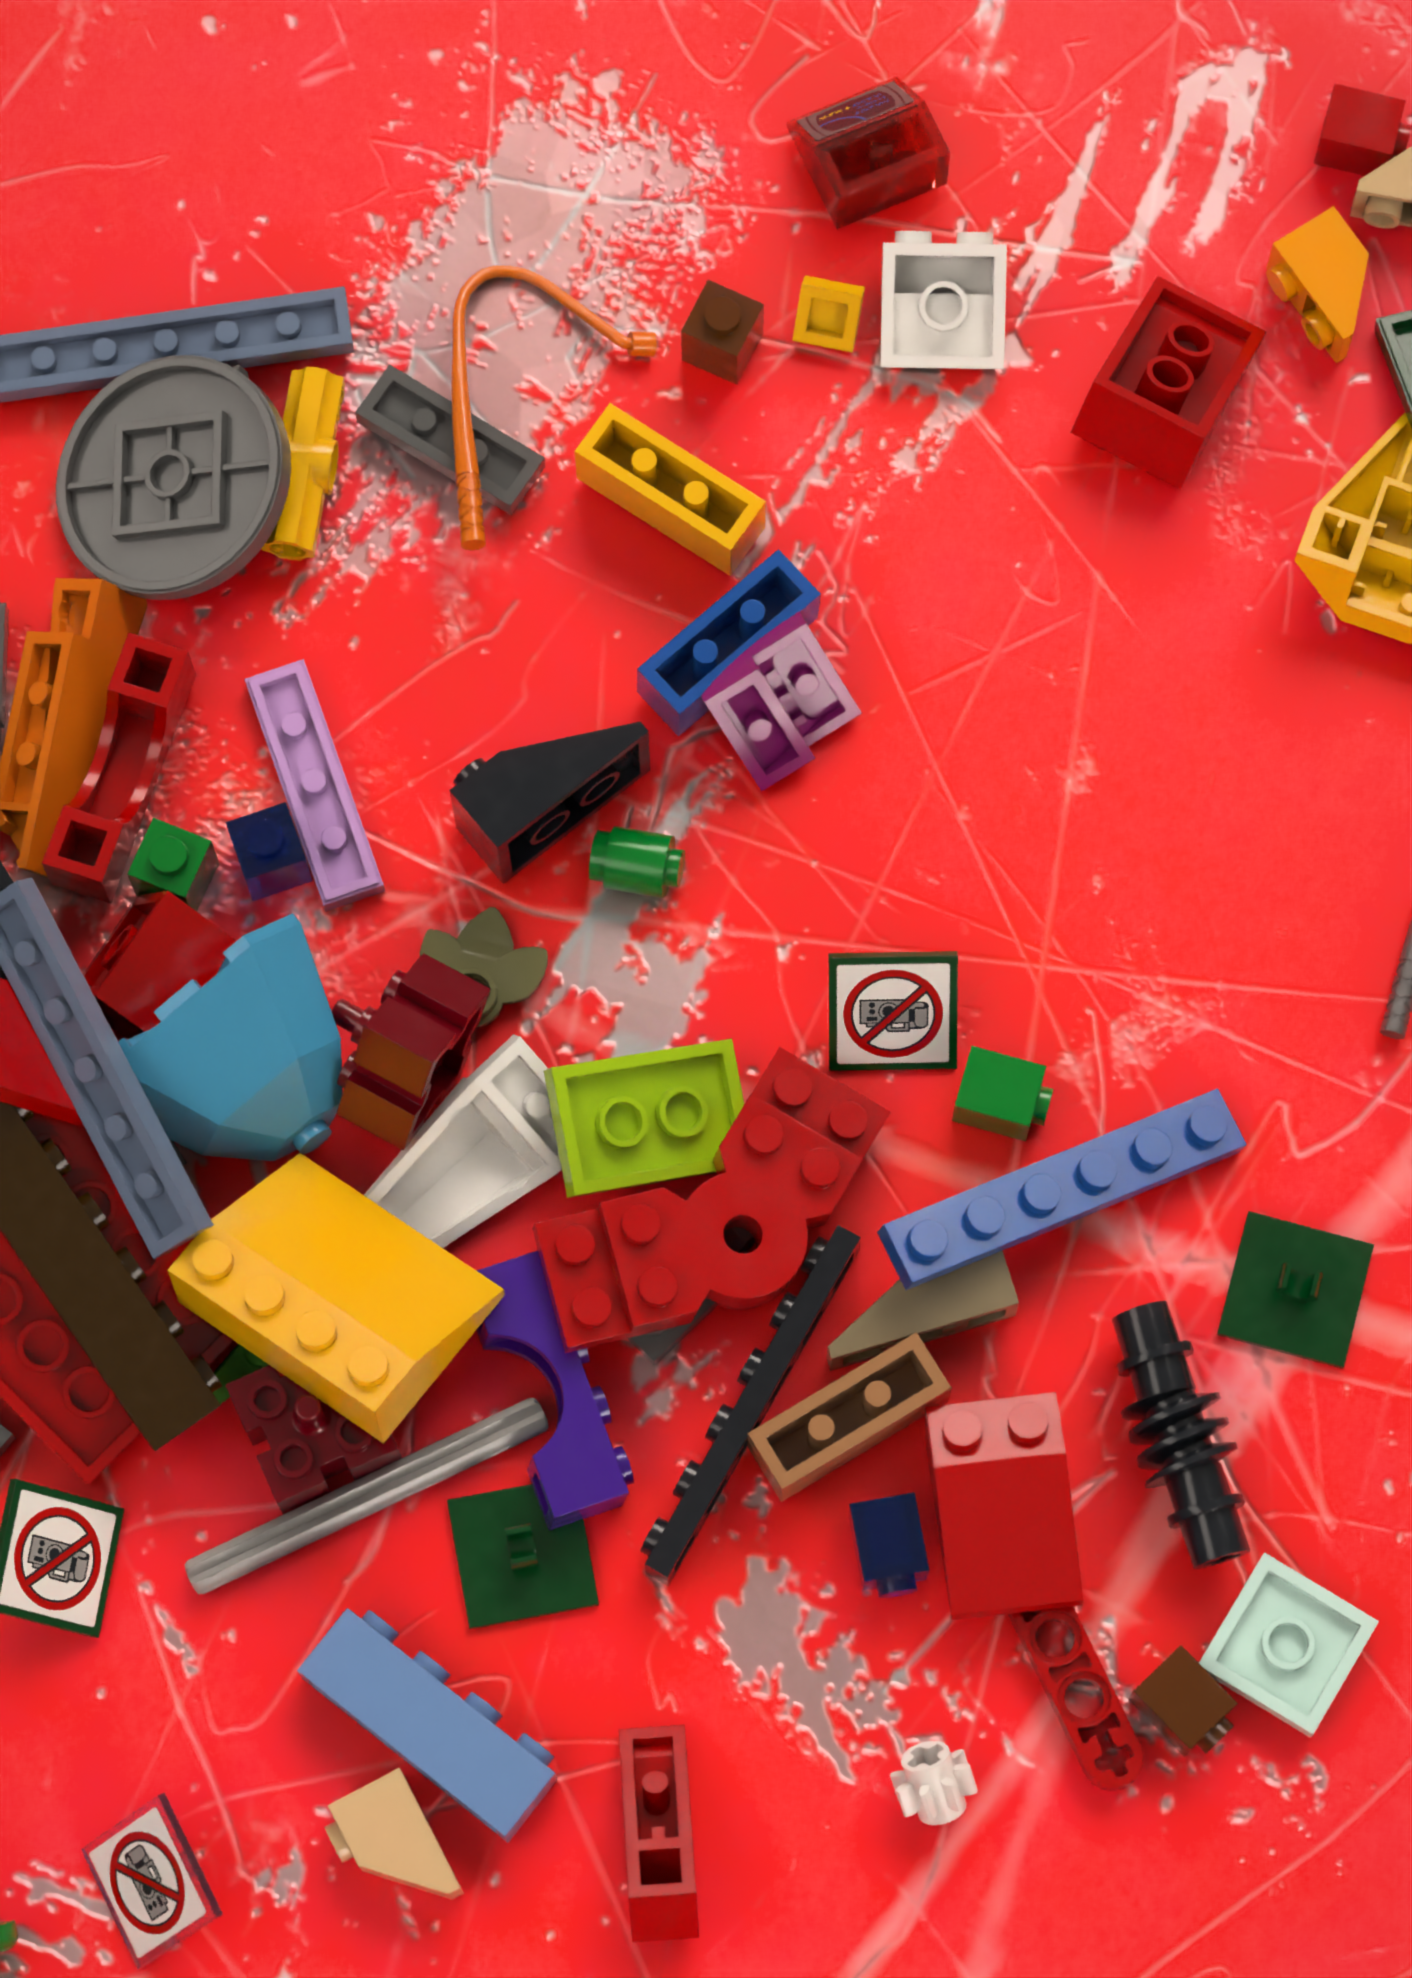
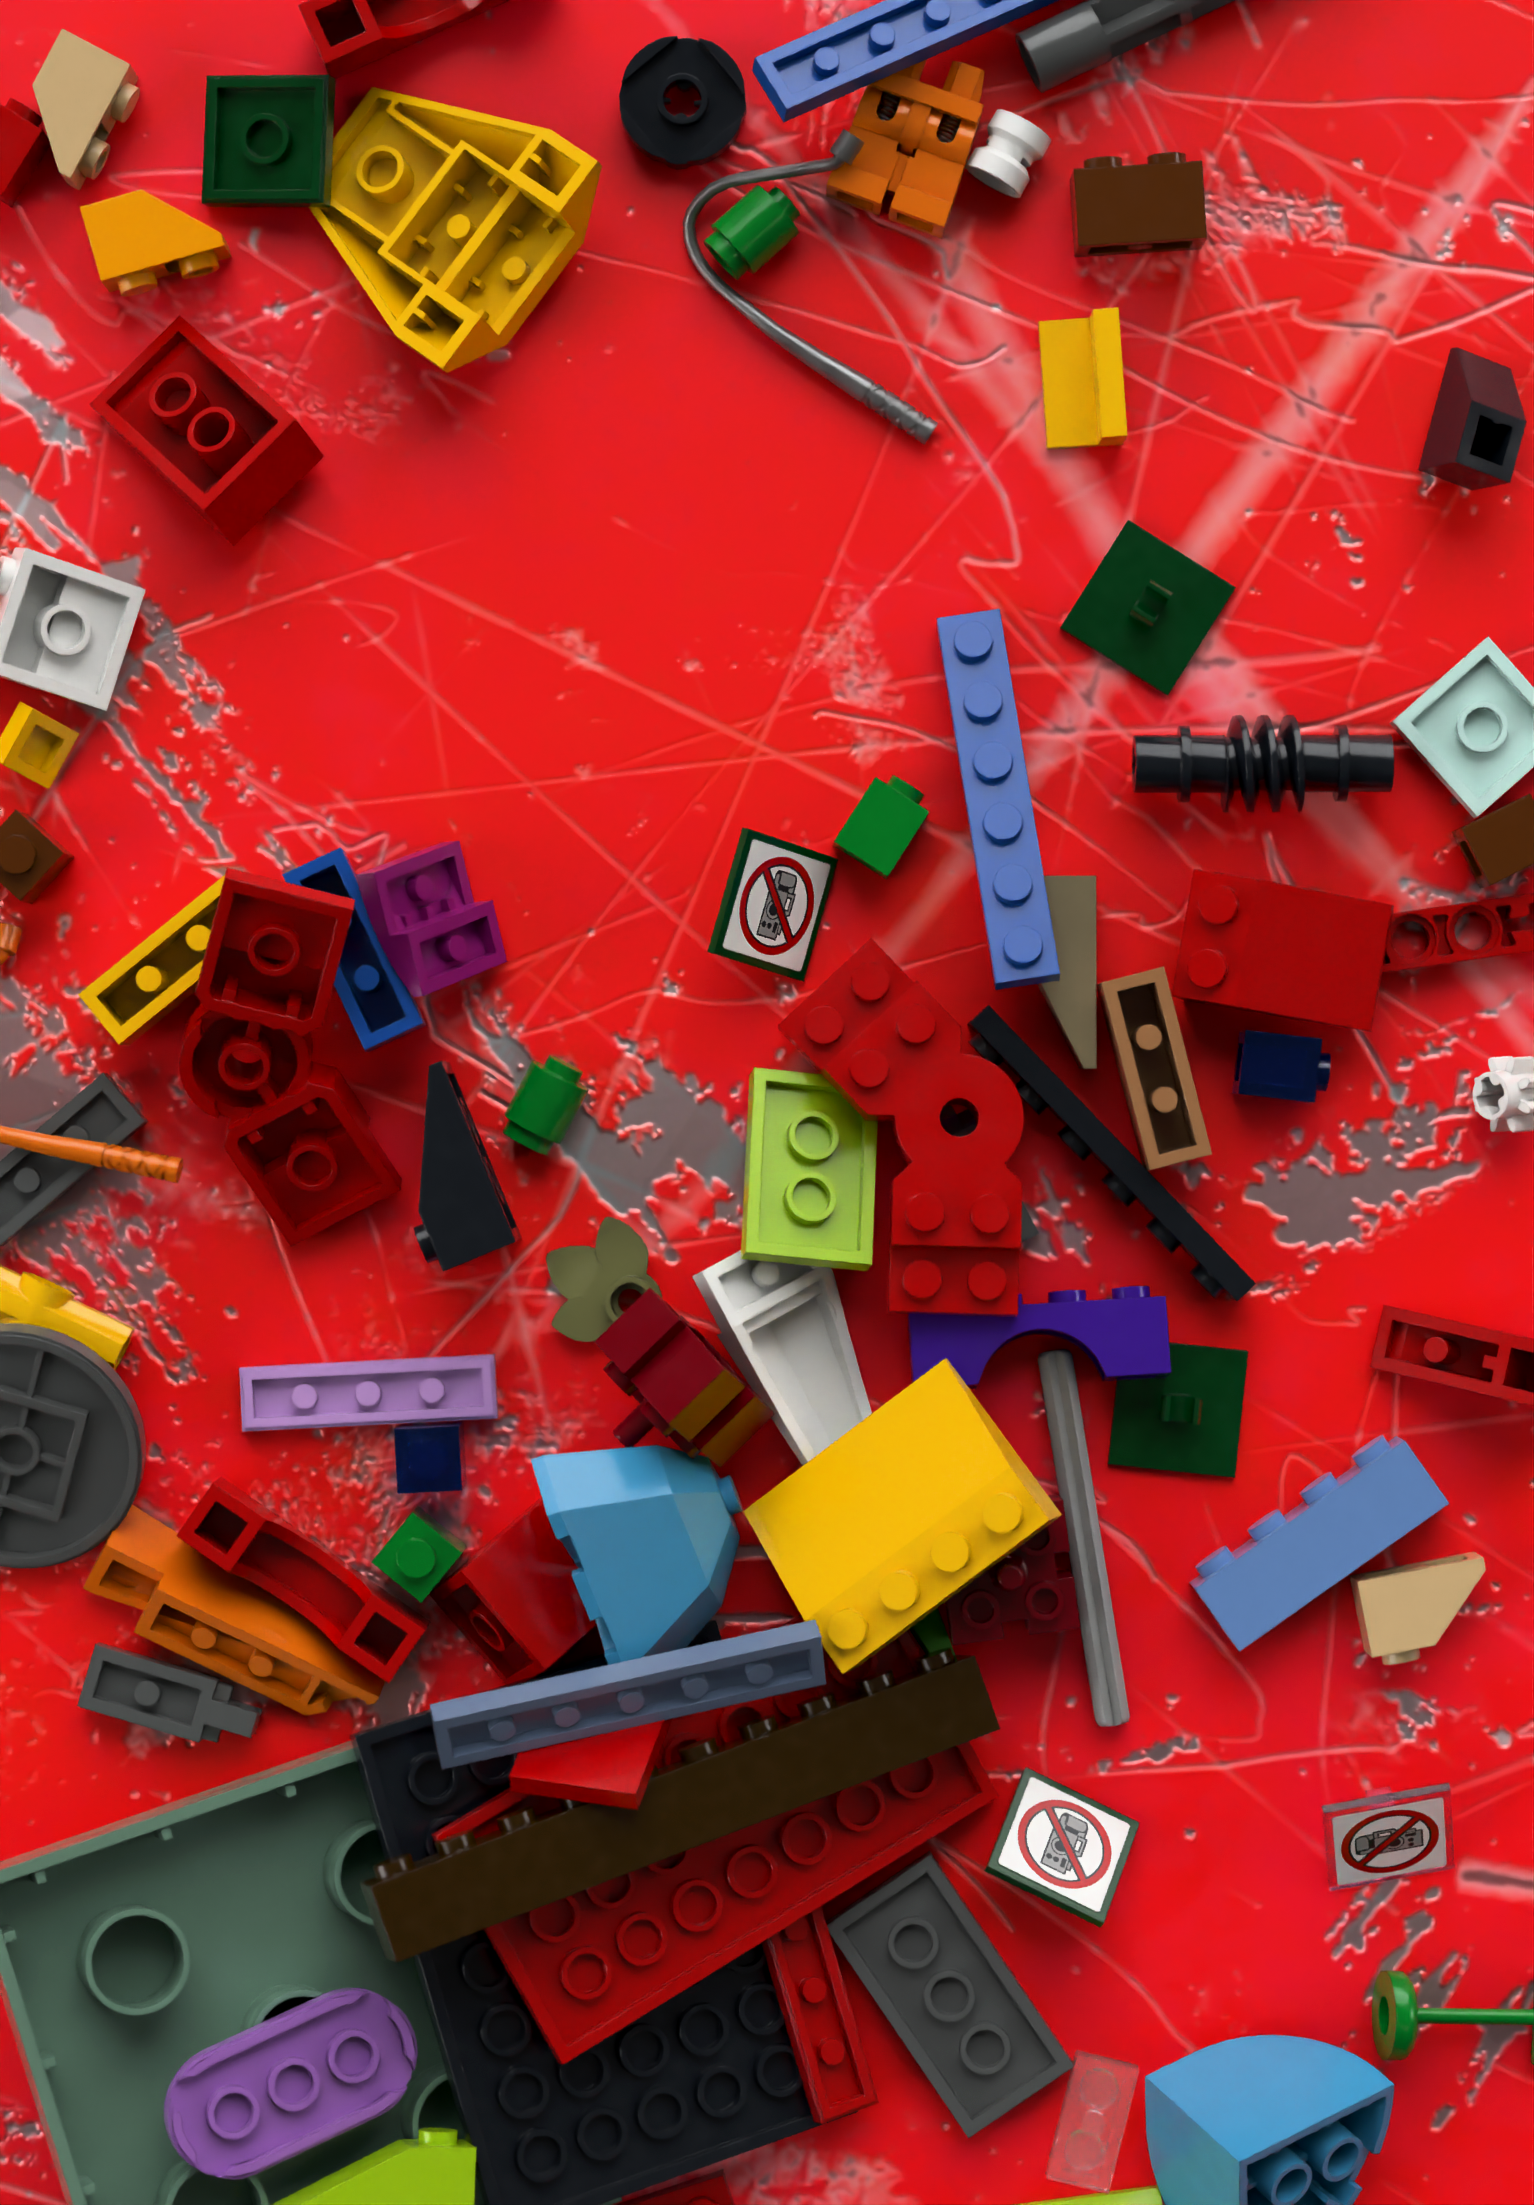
camera: 70 degrees left, 15 degrees up
none -> red plate [179,867,402,1246]

